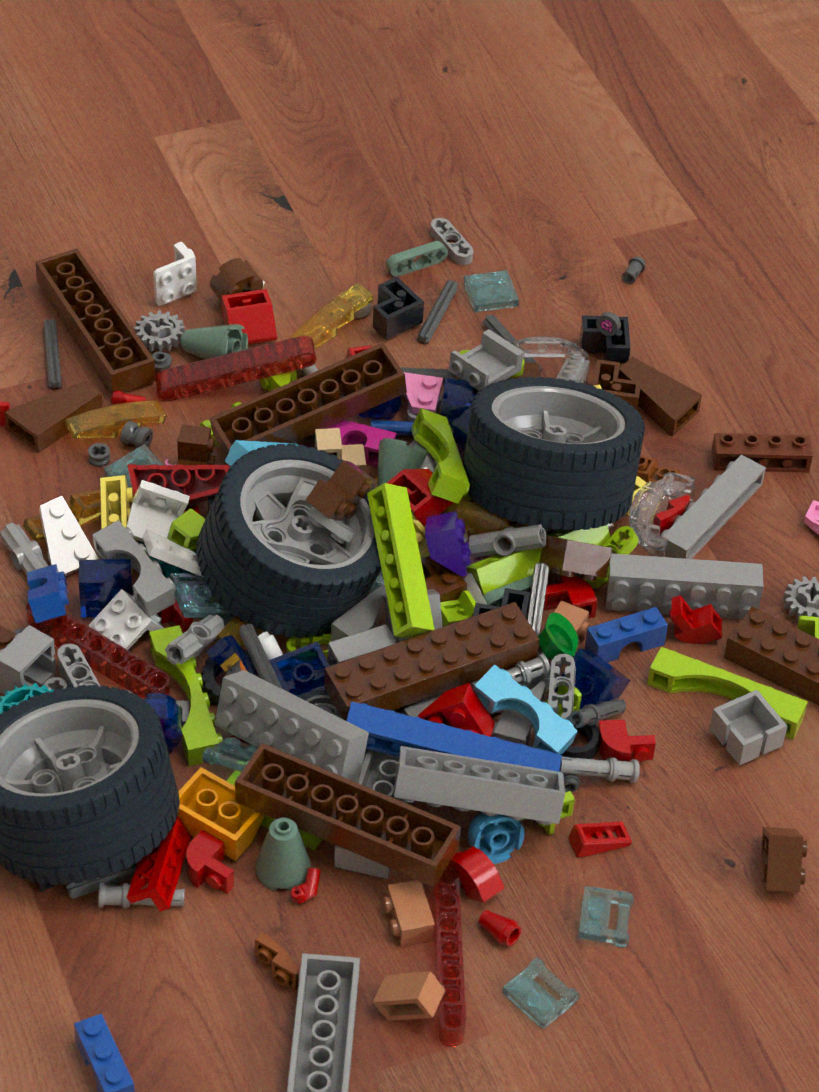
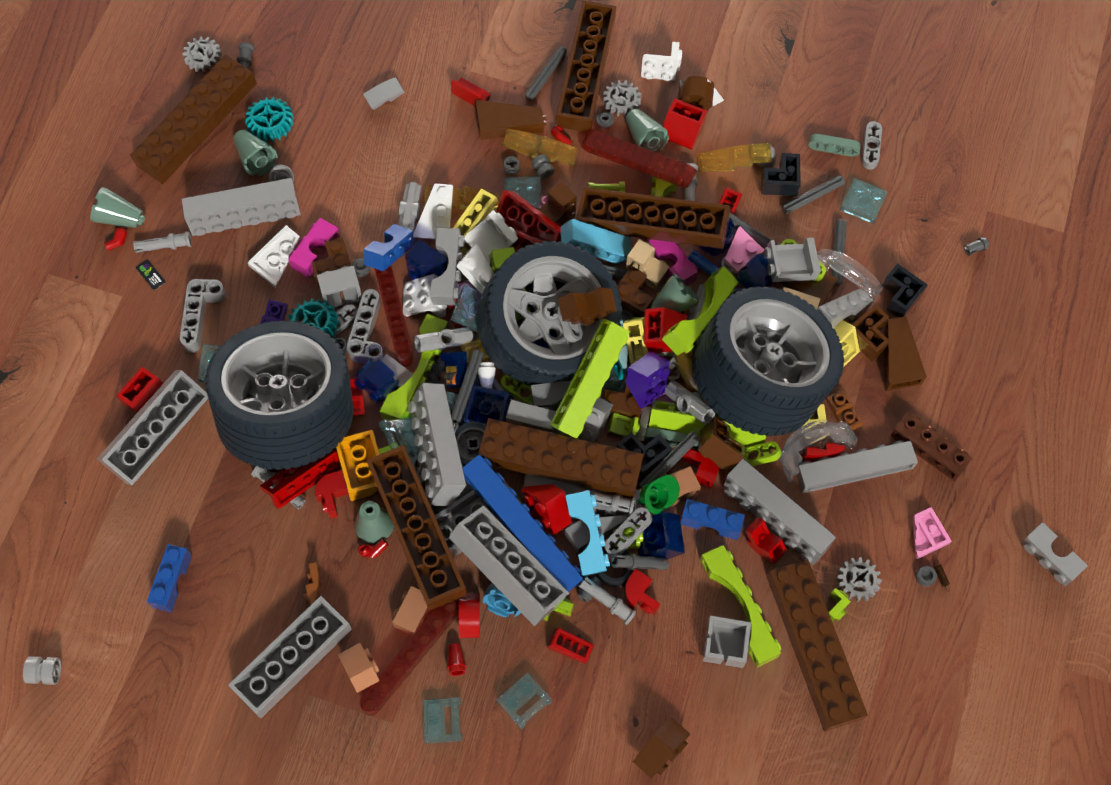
camera: 40 degrees right, 20 degrees up
dark grey tile [596,312,621,336] -> none

